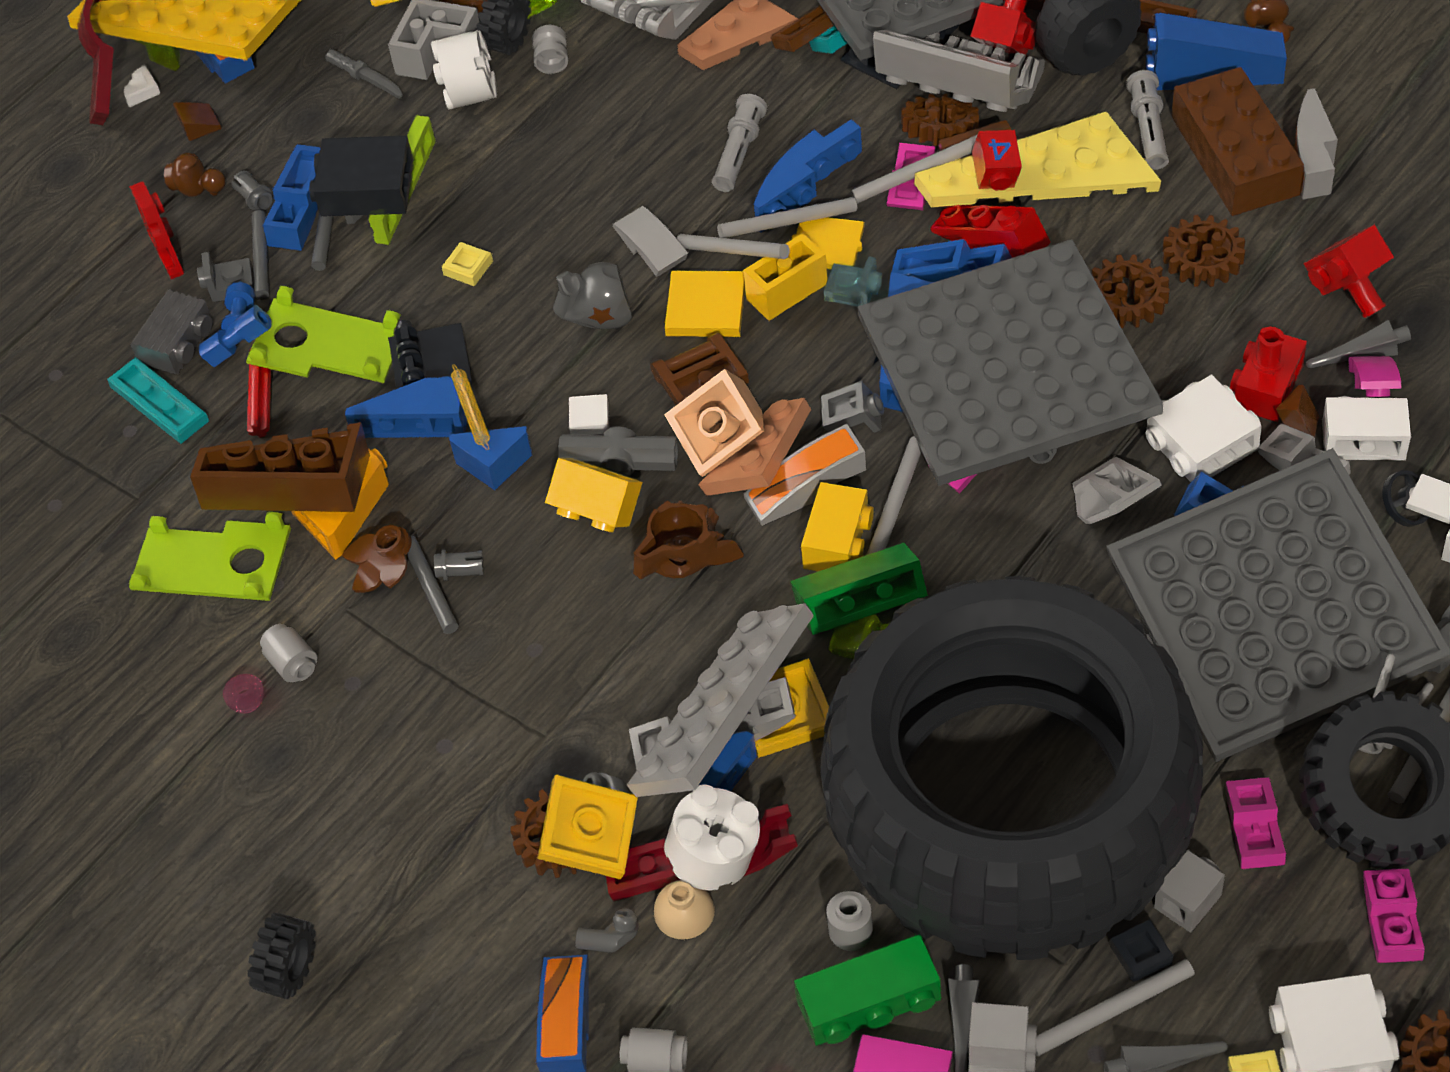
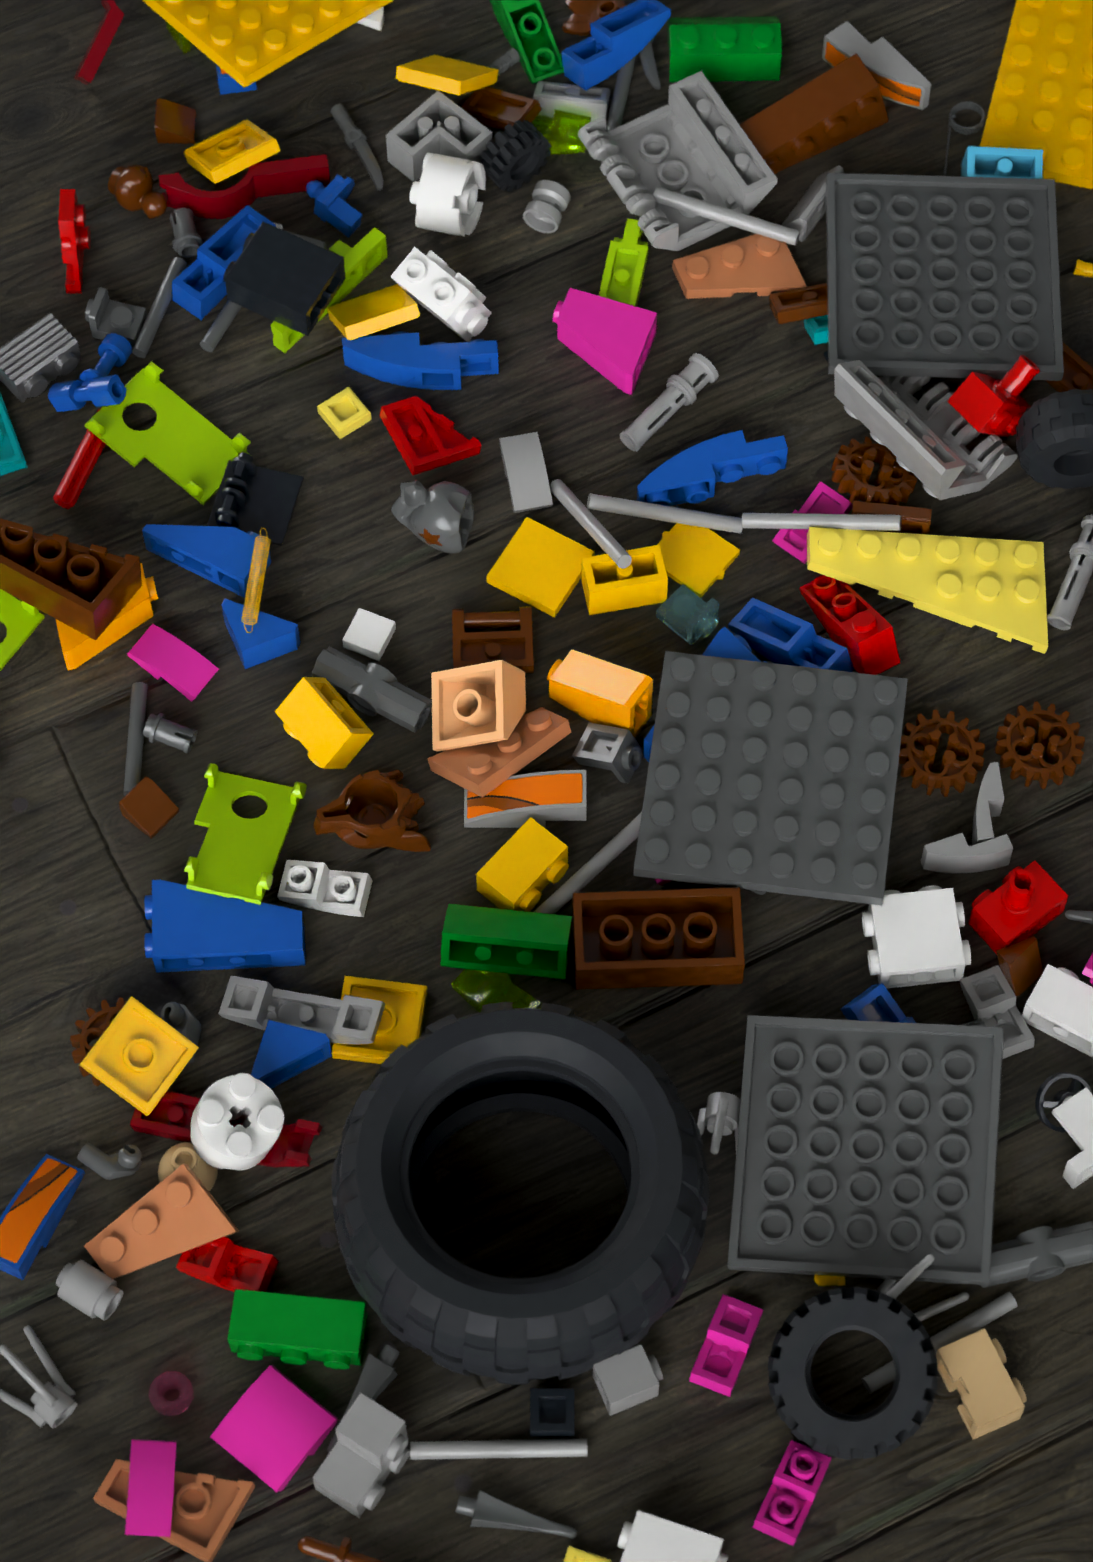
camera: 20 degrees right, 10 degrees up
white tile [124,65,160,107] -> none
reddish brown plate [342,525,412,593] -> none
light grey plate [627,603,814,797] -> none
light grey brick [827,891,873,951] -> none
red brick [972,130,1022,191] -> none
light grey slope [1073,456,1162,524] -> none
none -> nougat wing [84,1164,239,1279]
none -> reddish brown slope [119,776,179,839]
none -> dark pink slope [127,624,219,702]
none -> blue slope [144,880,306,973]
none -> dark red piece [158,154,330,219]
none -> red slope [176,1237,279,1292]
none -> yellow tile [184,119,280,184]
none -> lime piece [184,763,307,905]
none -> white slope [277,860,373,917]
none -> blue piece [306,174,362,237]
none -> yellow tile [327,284,420,341]
none -> blue slope [342,331,499,390]
none -> red wing [379,396,481,475]
none -> white brick [390,247,491,342]
none -> light orange slope [547,649,653,737]
none -> dark pink slope [553,288,657,395]
none -> reddish brown brick [573,887,745,990]
none -> lime hinge [599,218,648,307]
none -> yellow piece [814,1275,845,1286]
none -> light grey slope [921,833,1013,873]
none -> light grey slope [972,762,1004,845]

